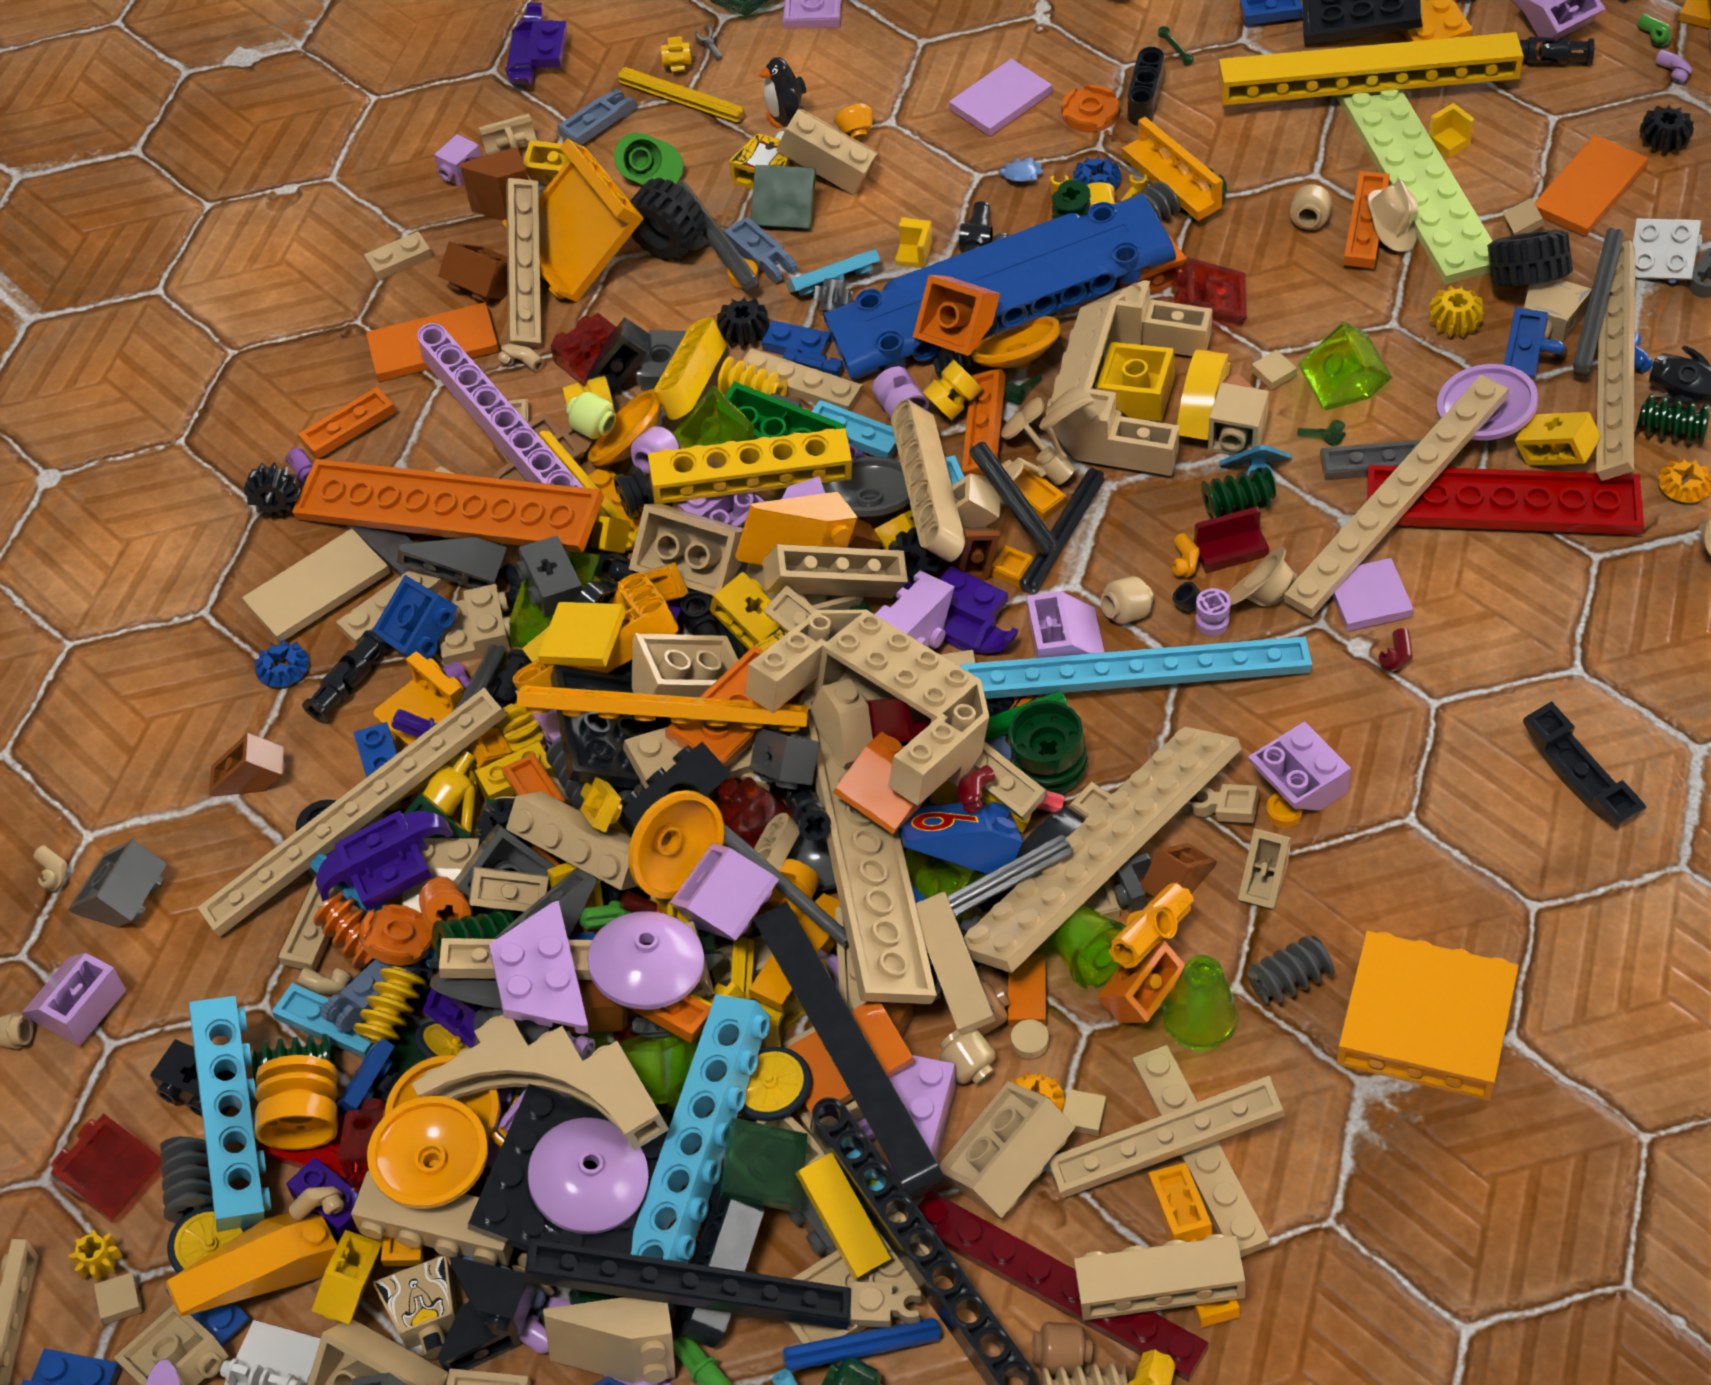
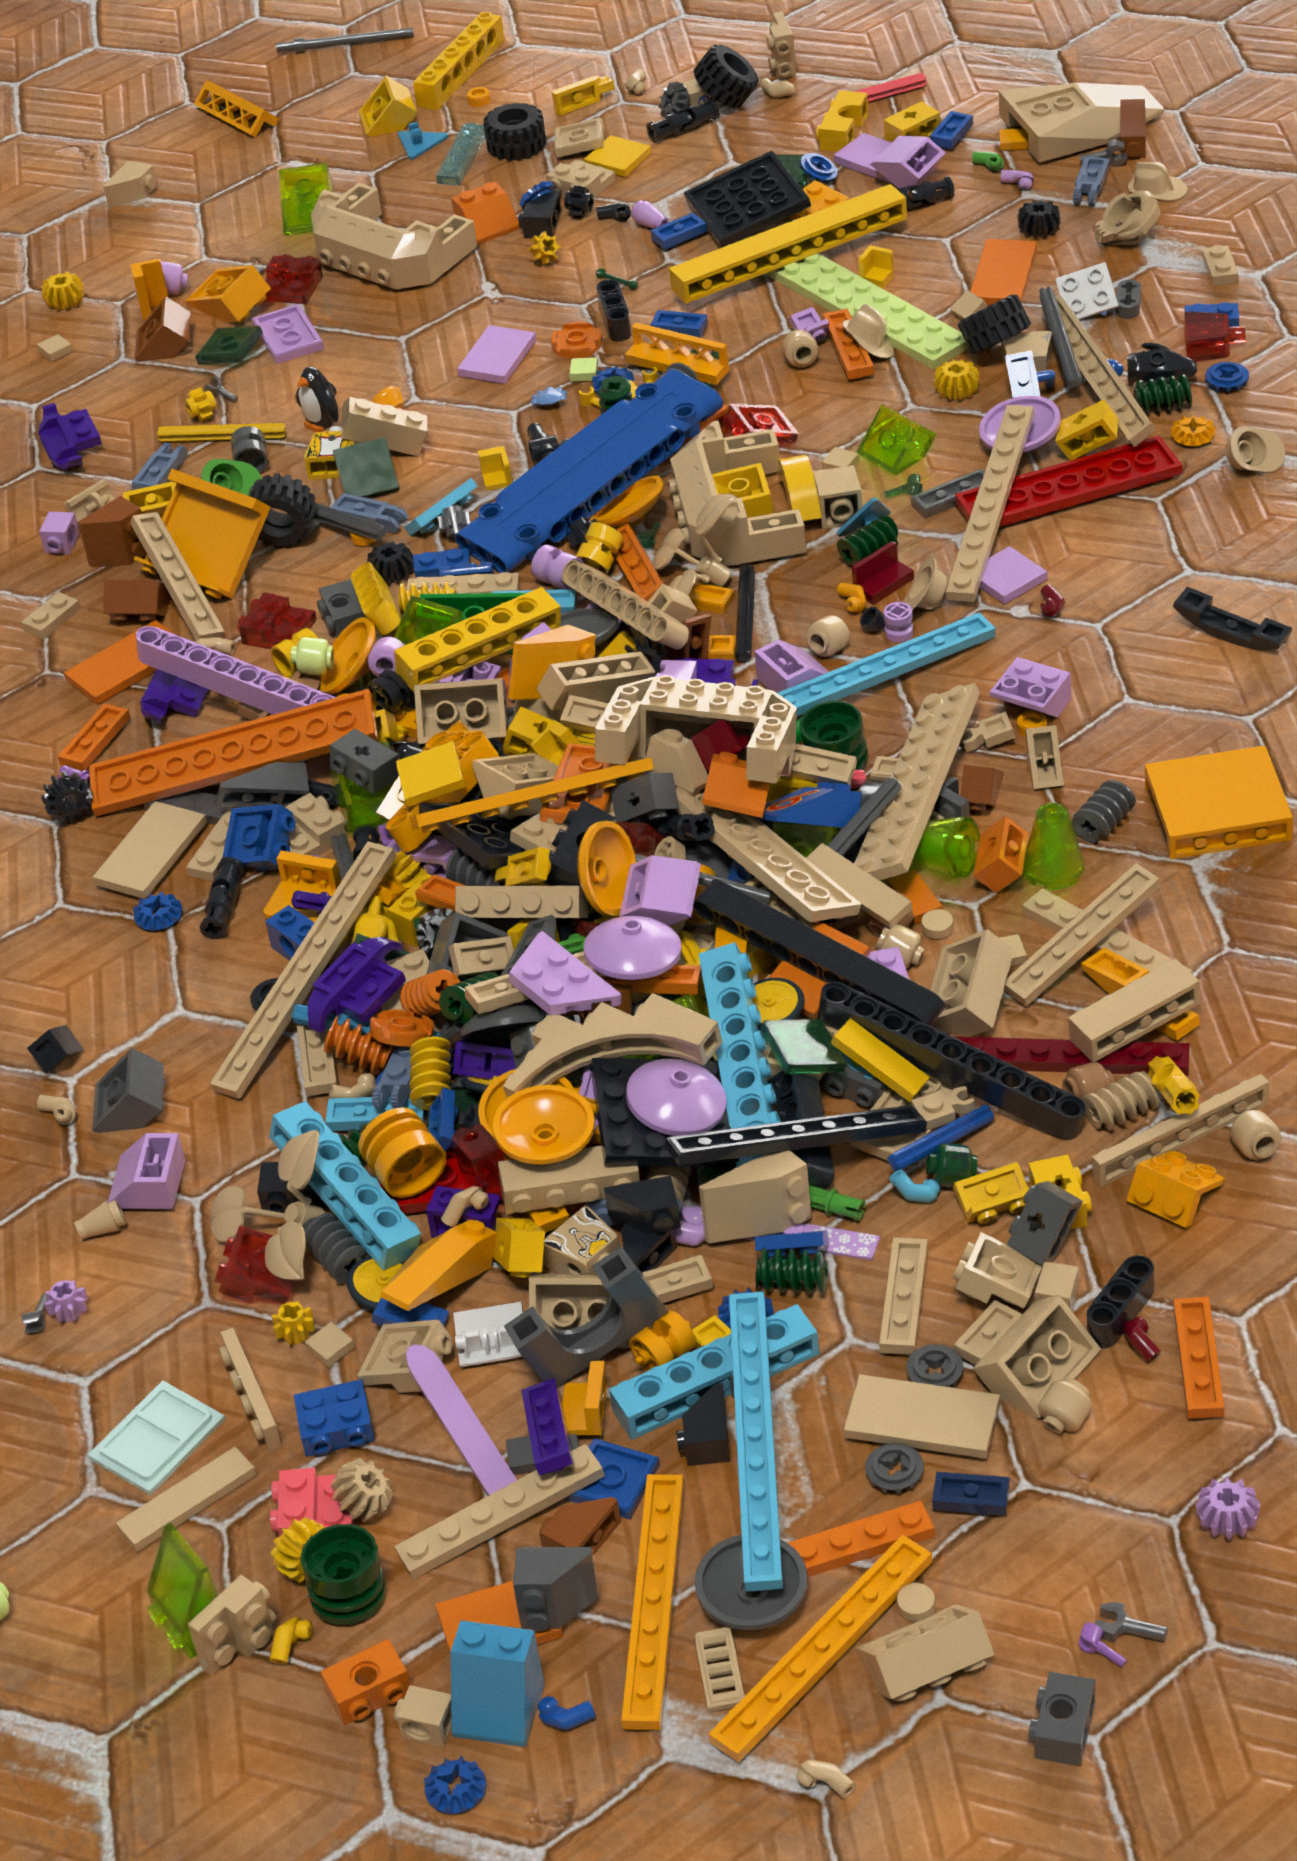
camera: 25 degrees left, 10 degrees down
dark orange slope [209,733,286,796] -> none
black slope [586,317,650,396] -> none
orange slope [912,275,1001,356] -> none
dark red arm [958,765,996,814] -> none
black axle [969,442,1059,555] -> none
light orange piece [1108,883,1194,969] -> none
none -> black panel [27,1025,83,1073]
none -> dark purple plate [140,669,209,725]
none -> tan plant [210,1130,325,1280]
none -> dark grey wheel [231,426,268,473]
none -> yellow panel [530,720,581,766]
none -> yellowish green tile [569,358,598,382]
none -> blue plate [650,310,708,338]
none -> lavender bracket [789,307,830,343]

